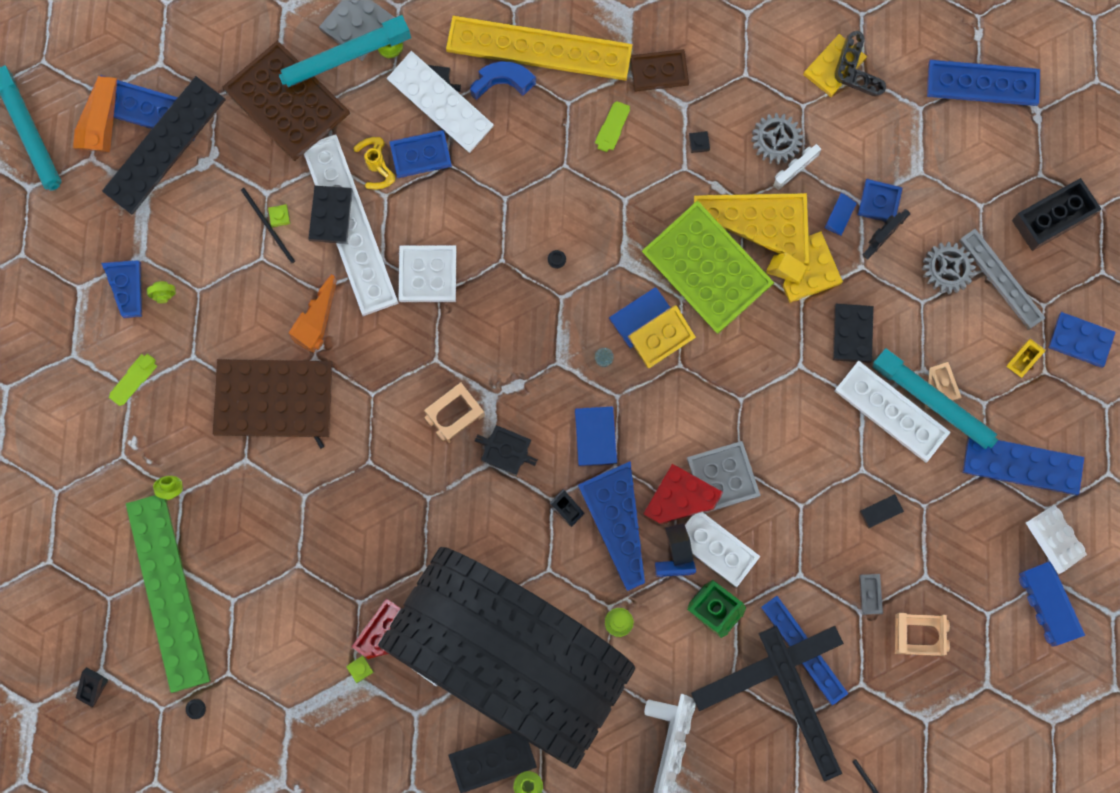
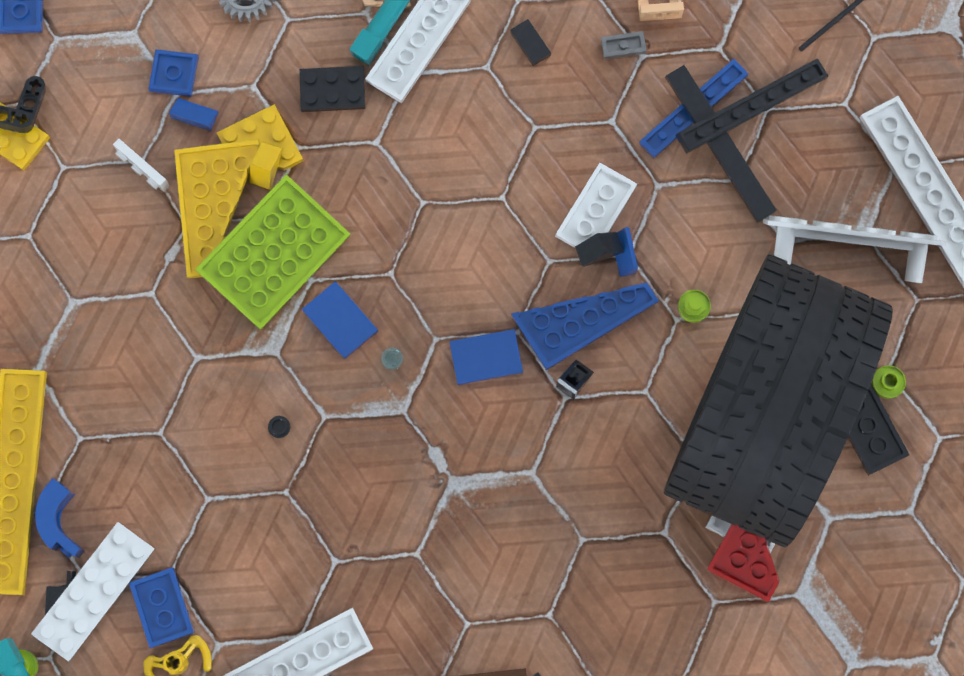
camera: 95 degrees left, 0 degrees up
lime plate [346,656,374,683] -> none
white plate [399,246,457,302] -> none
light nougat panel [424,382,485,443] -> none
black plate [475,425,538,476] -> none
lime piece [595,101,630,152] -> none
yellow plate [628,305,696,368] -> none
reddish brown tile [630,49,689,92] -> none
red plate [643,464,723,524] -> none
light grey plate [687,441,761,514] -> none
green slope [687,580,746,638] -> none
black plate [689,131,710,153] -> none
light grey gear [751,113,803,164] -> none
black plate [862,209,911,260] -> none

